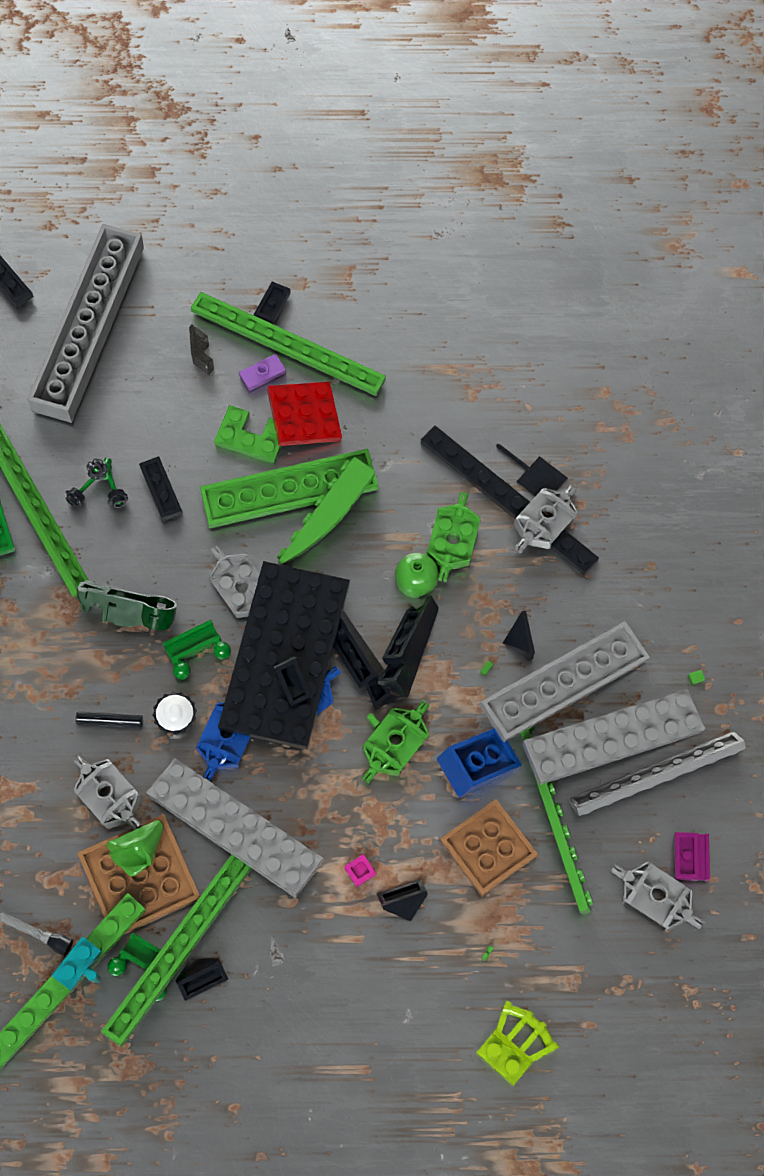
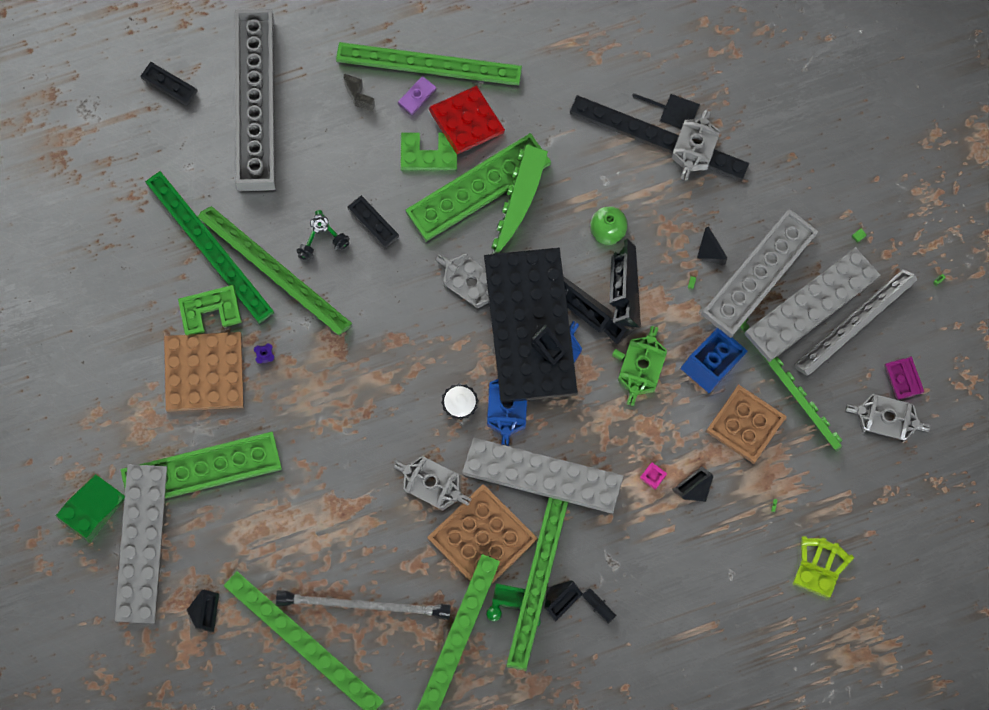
camera: 20 degrees left, 5 degrees up
teal plate [52,936,102,991] -> none
black axle [75,711,143,728] -> none
dark green piece [77,580,177,630] -> none
bright green hat [106,820,163,876] -> none
green gear [163,620,231,680] -> none
black plate [254,281,291,325] -> none
bright green plate [427,492,480,582] -> none
none -> black axle [582,588,617,624]

